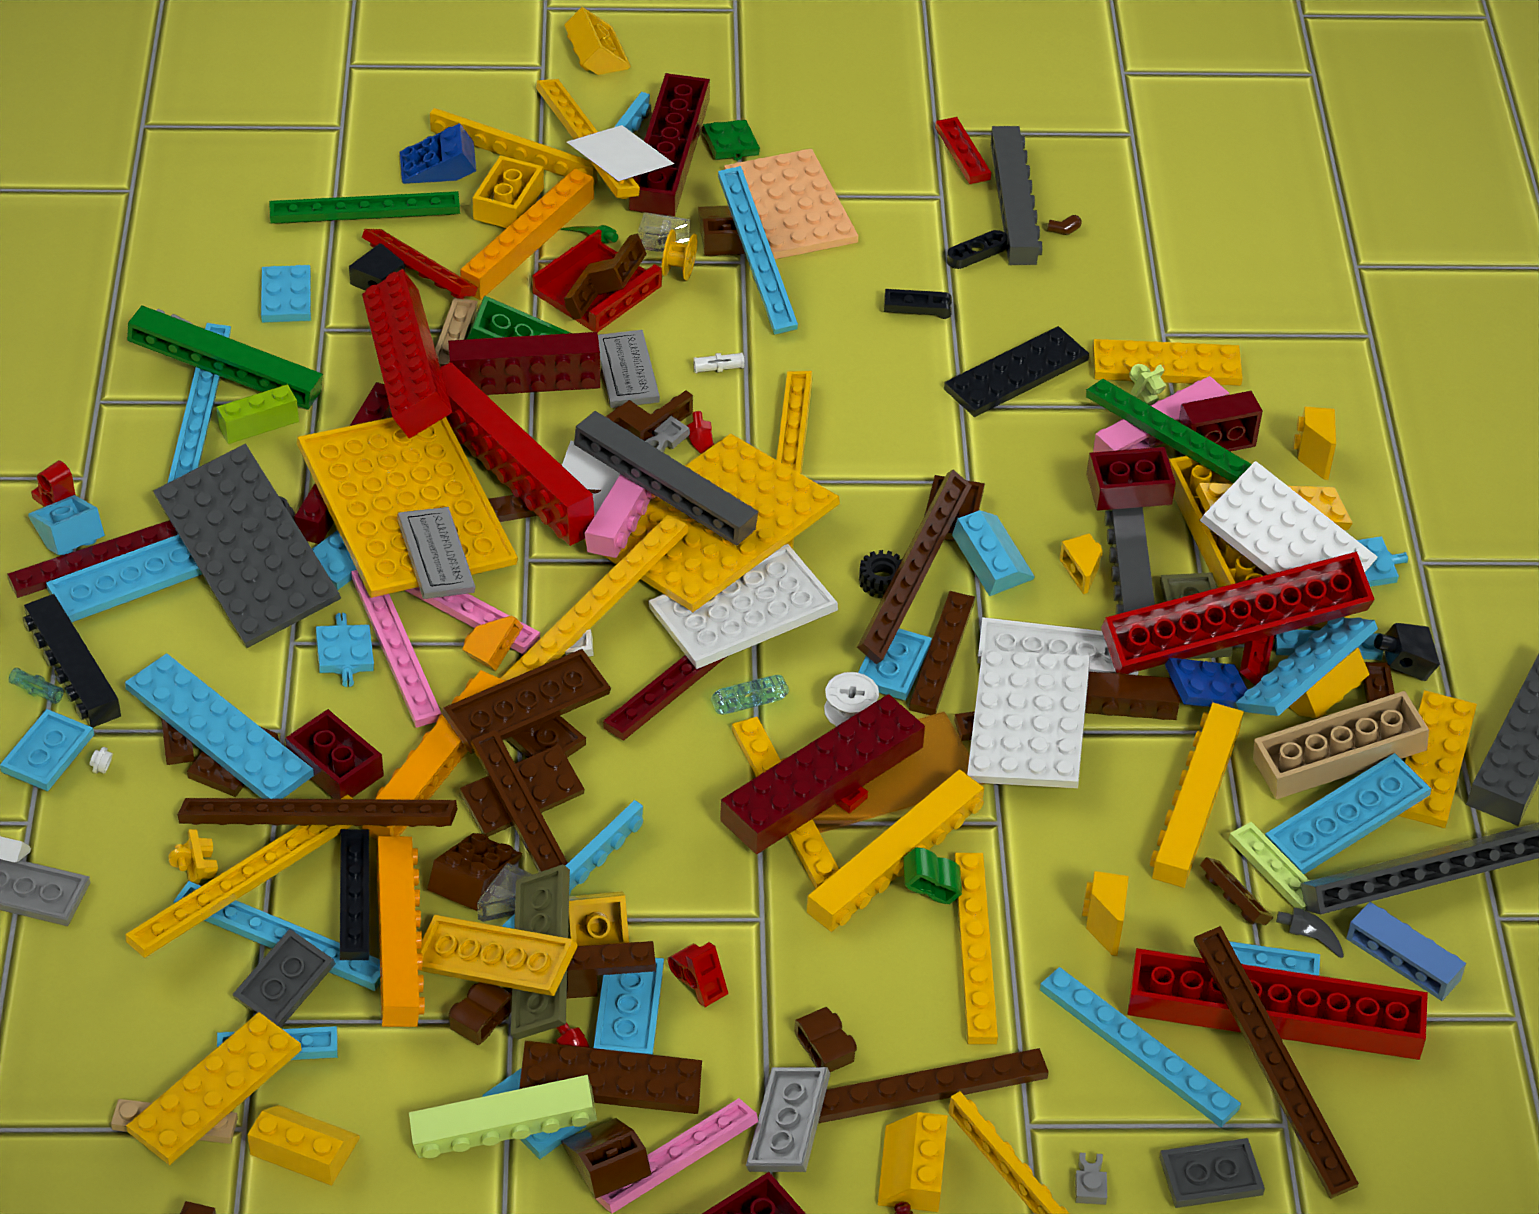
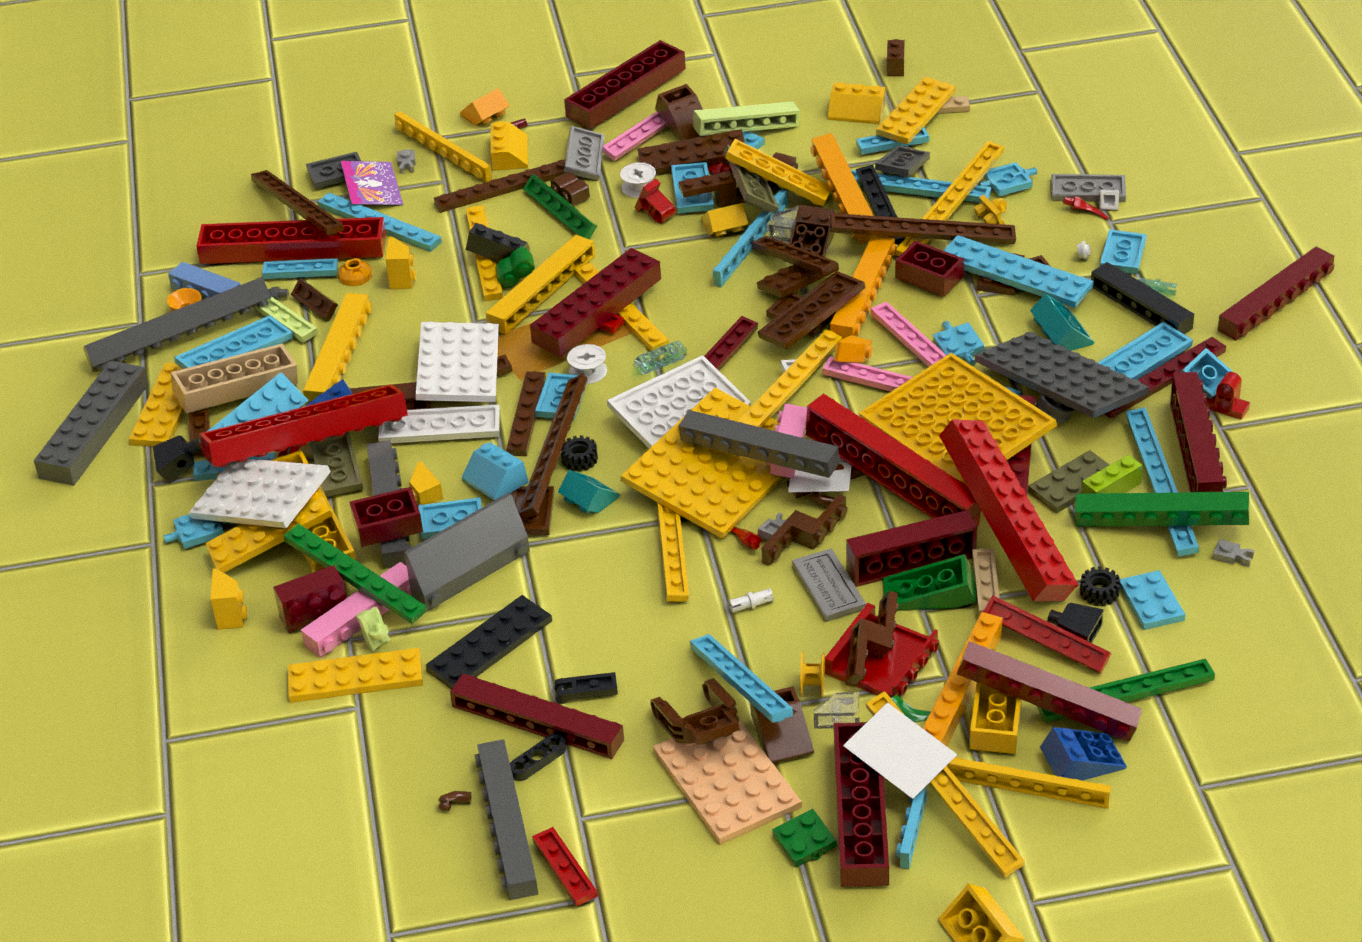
camera: 175 degrees right, 5 degrees down
light grey tile [397,507,475,599] -> none
none -> light orange piece [167,288,202,311]
none -> light orange piece [338,258,372,286]
none -> sticker [341,161,403,205]
none -> dark grey slope [404,492,530,611]
none -> medium azure plate [419,497,482,539]
none -> dark red brick [450,674,624,759]
none -> black slope [465,223,530,262]
none -> green plate [523,174,598,239]
none -> teal slope [558,470,620,514]
none -> white piece [620,163,656,198]
none -> reddish brown plate [650,678,740,745]
none -> brick [957,641,1142,742]
none -> medium azure plate [978,162,1037,196]
none -> olive plate [1028,450,1109,514]
none -> teal slope [1030,294,1095,351]
none -> red bar [1063,196,1109,220]
none -> black tyre [1080,566,1120,606]
none -> dark red brick [1170,372,1227,492]

